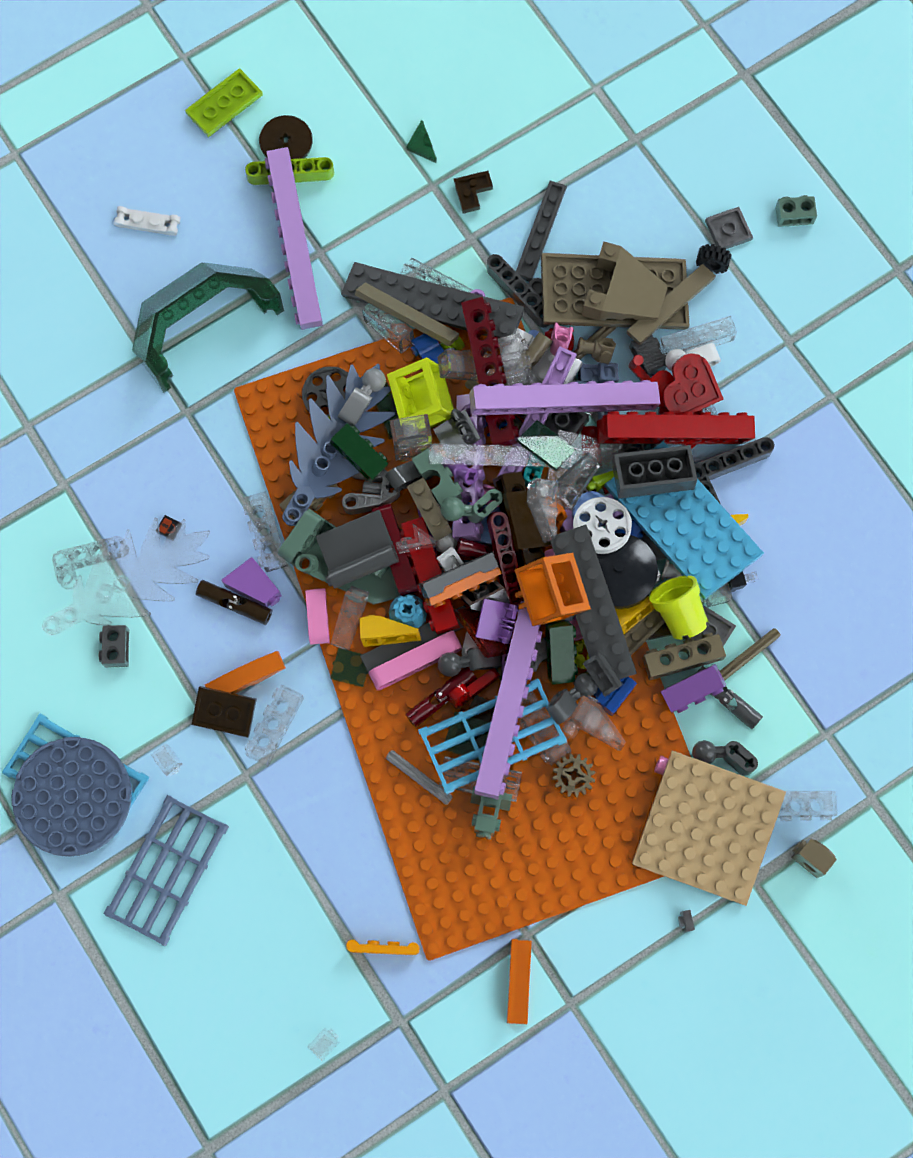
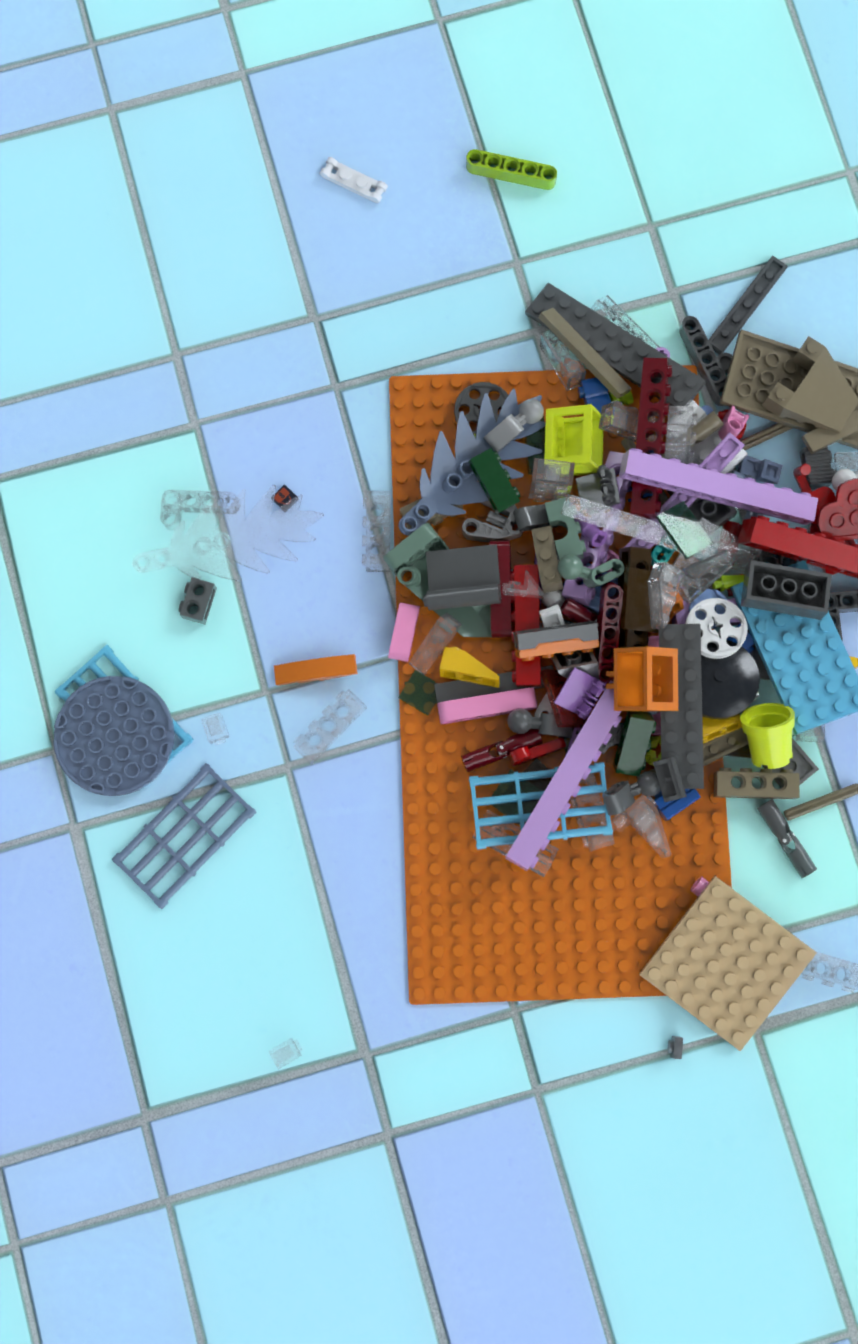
camera: 20 degrees right, 5 degrees up
clear green windscreen [132,262,284,393] -> none
lime plate [185,68,263,138] -> none
dark brown tile [191,686,257,738] -> none
dark brown piece [196,580,273,625] -> none
medium lavender slope [221,557,282,607] -> none
dark brown piece [259,115,313,159] -> none
lavender brick [264,147,323,330] -> none
light orange plate [346,940,420,955] -> none
light grey axle [386,750,453,805] -> none
medium azure piece [389,594,427,628] -> none
clear green tile [406,120,437,163] -> none
dark brown plate [454,171,493,214] -> none
sand green tile [470,786,512,840] -> none
orange fence [507,939,532,1024] -> none
dark tan gear [552,754,596,798] -> none
dark tan connector [576,337,616,364] -> none
white brick [661,560,682,580] -> none
medium lavender brick [661,664,726,713] -> none
dark grey beam [692,740,758,776] -> none
black piece [725,571,759,593] -> none
dark tan brick [791,838,837,878] -> none

